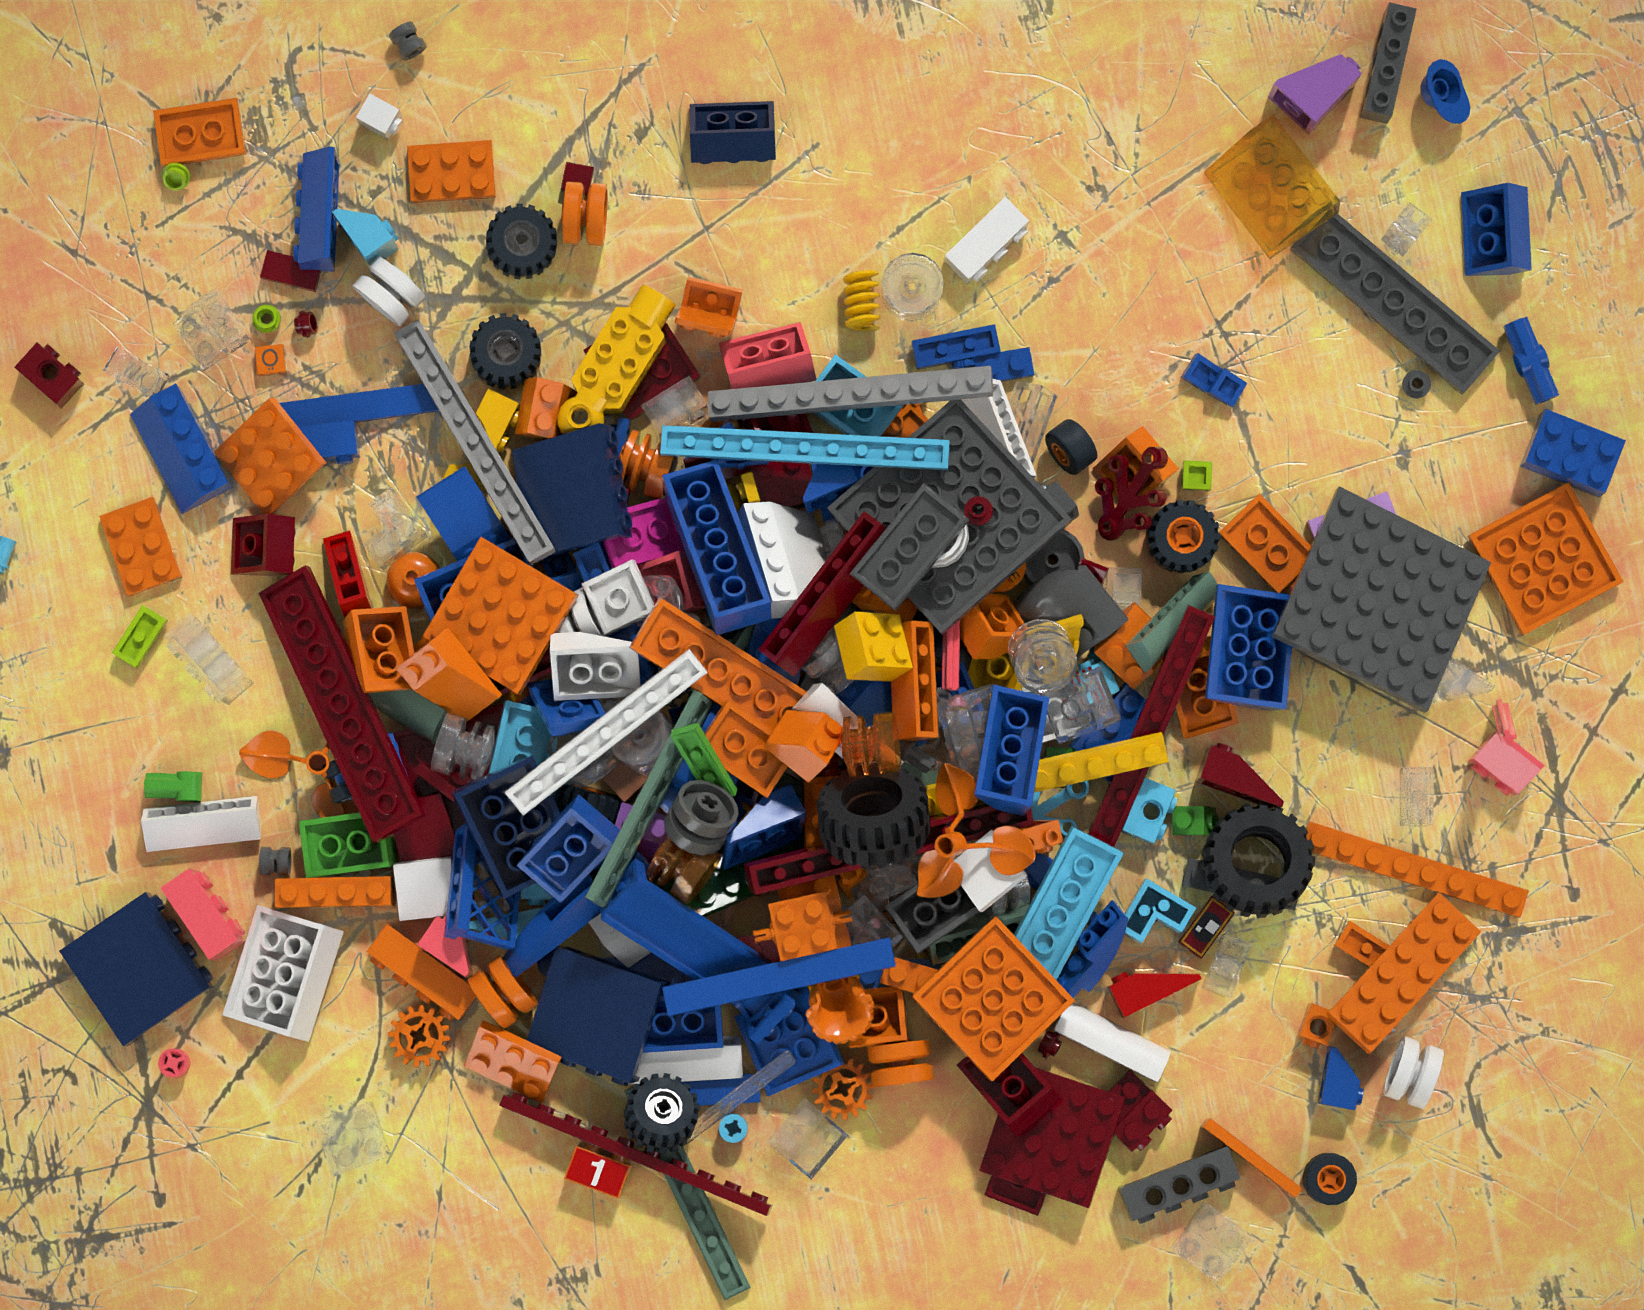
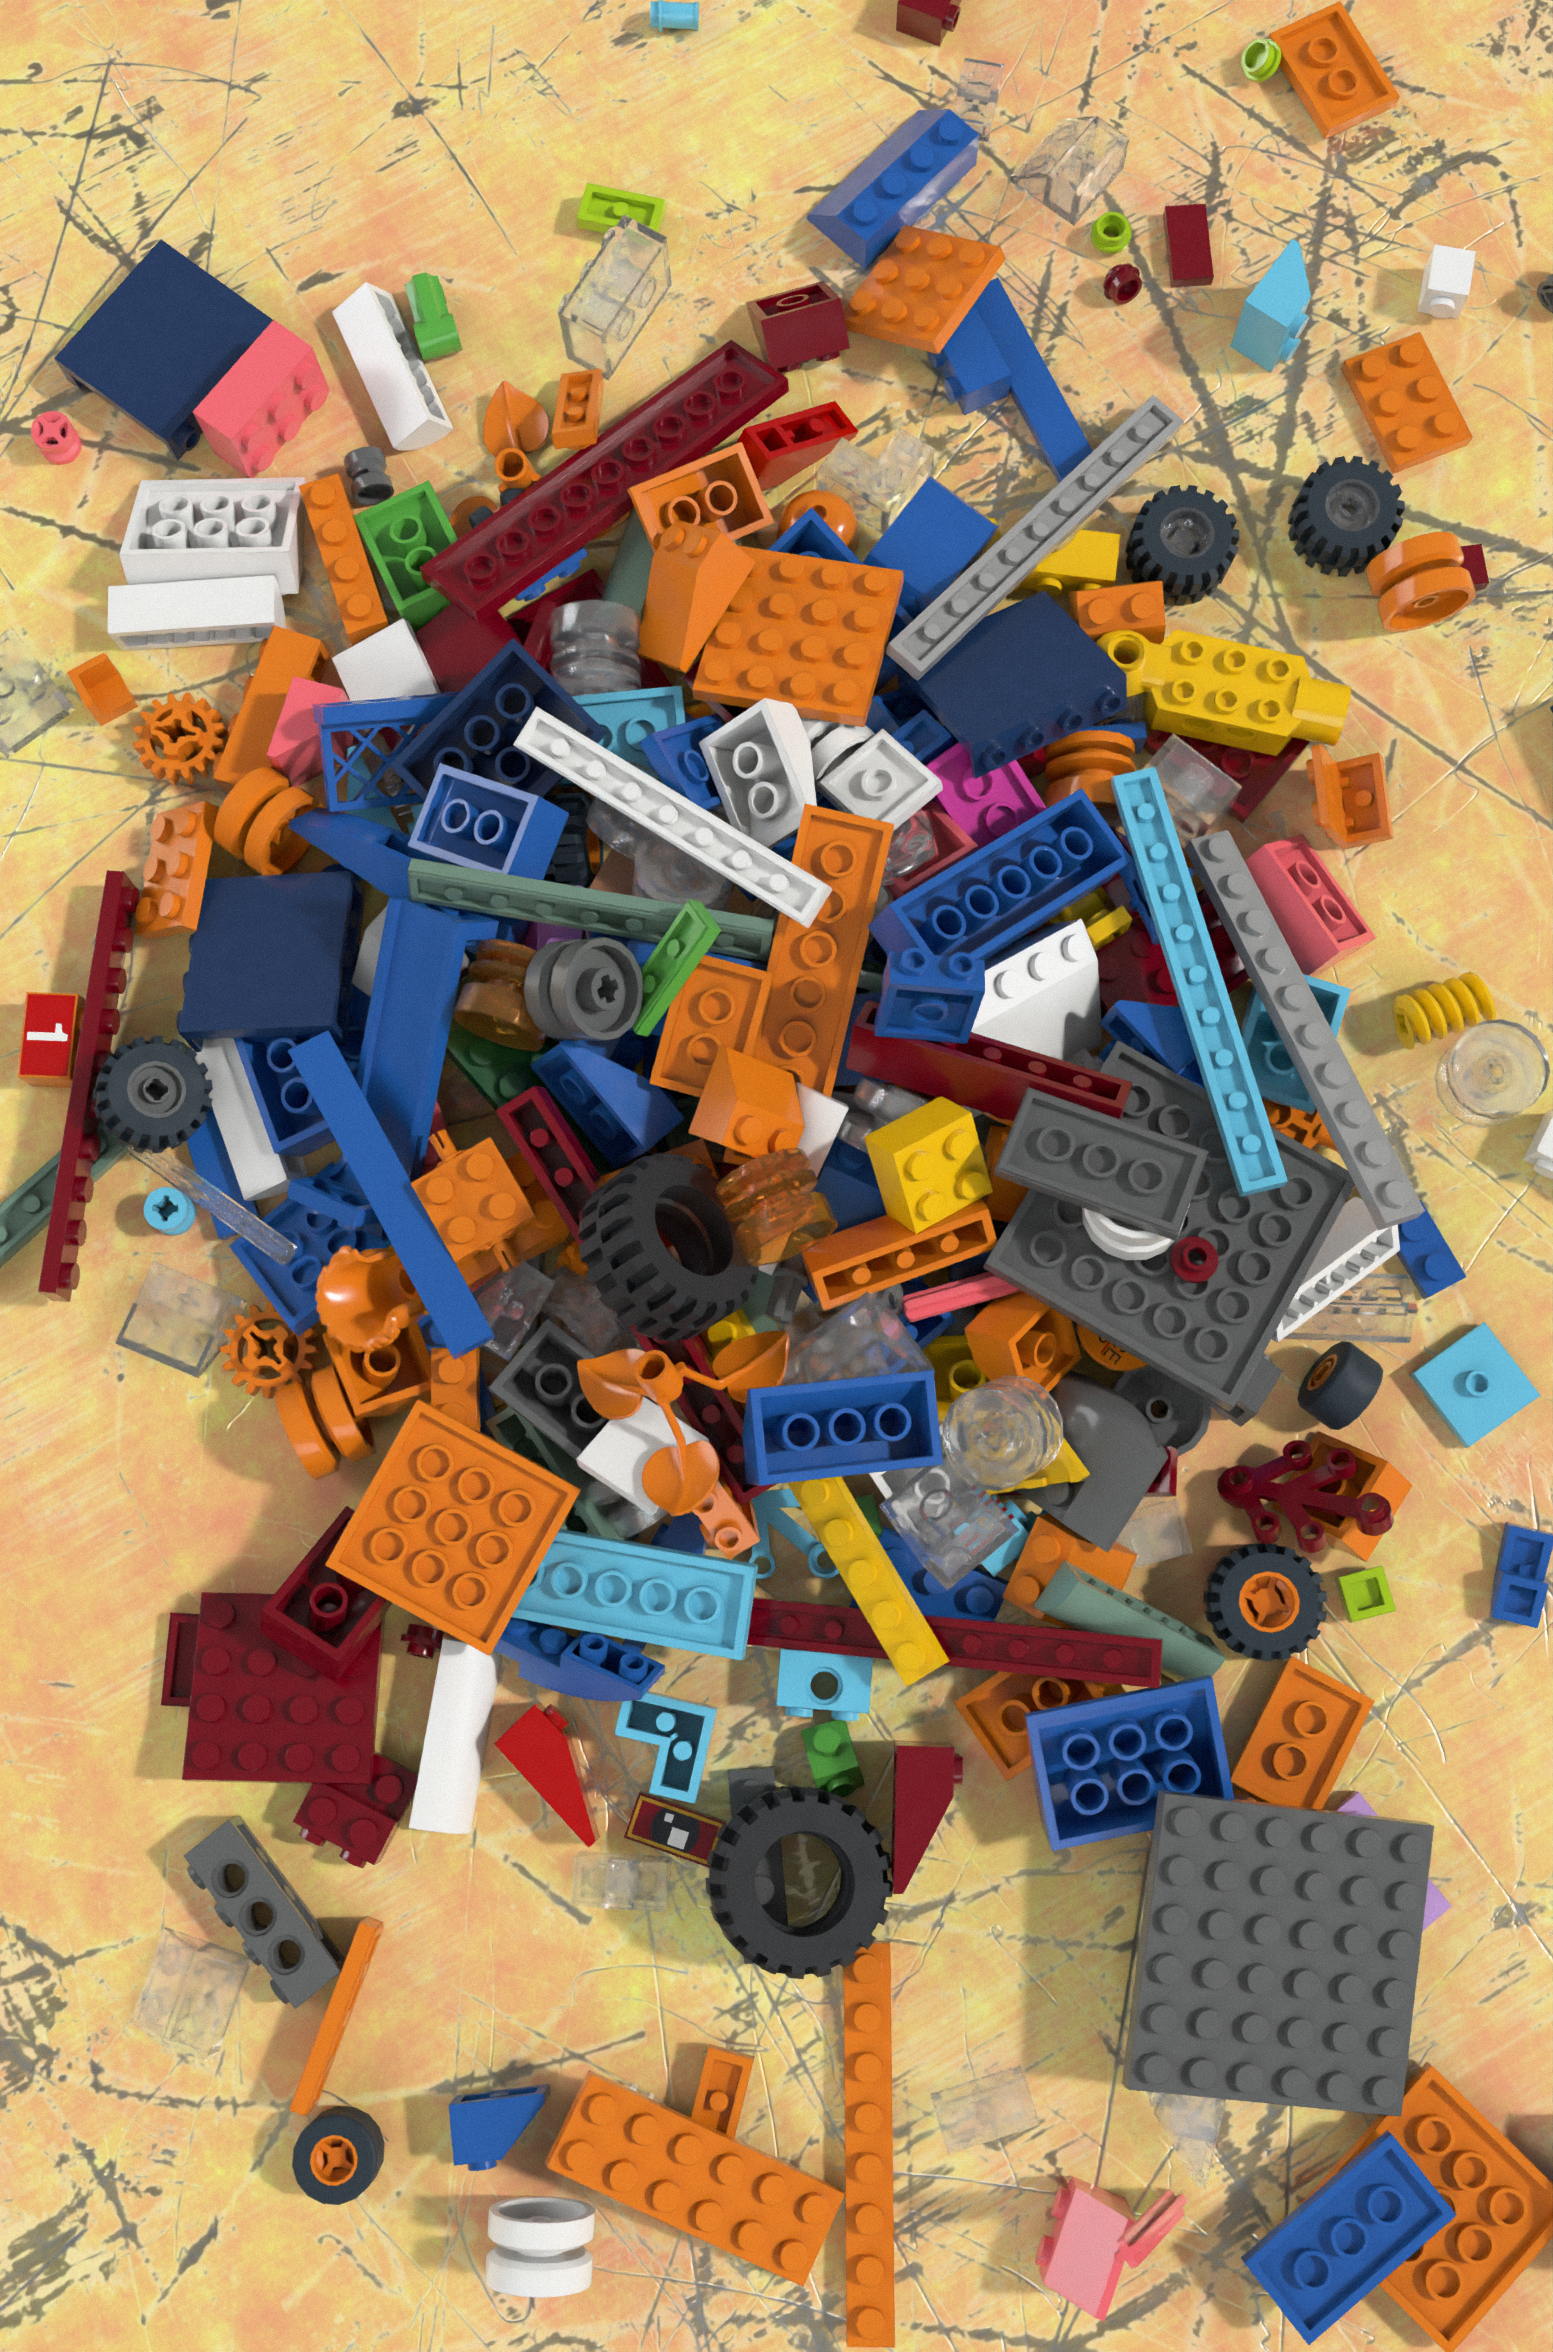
camera: 80 degrees right, 5 degrees down
orange plate [99,497,182,597] -> none
orange tile [255,344,287,376] -> none
blue slope [293,147,340,272] -> none
white wheel [352,256,426,327] -> none
blue plate [911,324,1001,370] -> none
orange brick [1297,1003,1335,1049] -> none
none -> orange panel [67,653,138,726]
none -> white brick [108,575,286,651]
none -> orange plate [551,368,605,450]
none -> blue plate [874,948,985,1044]
none -> blue plate [1241,2130,1456,2345]
none -> medium azure plate [1410,1322,1540,1448]

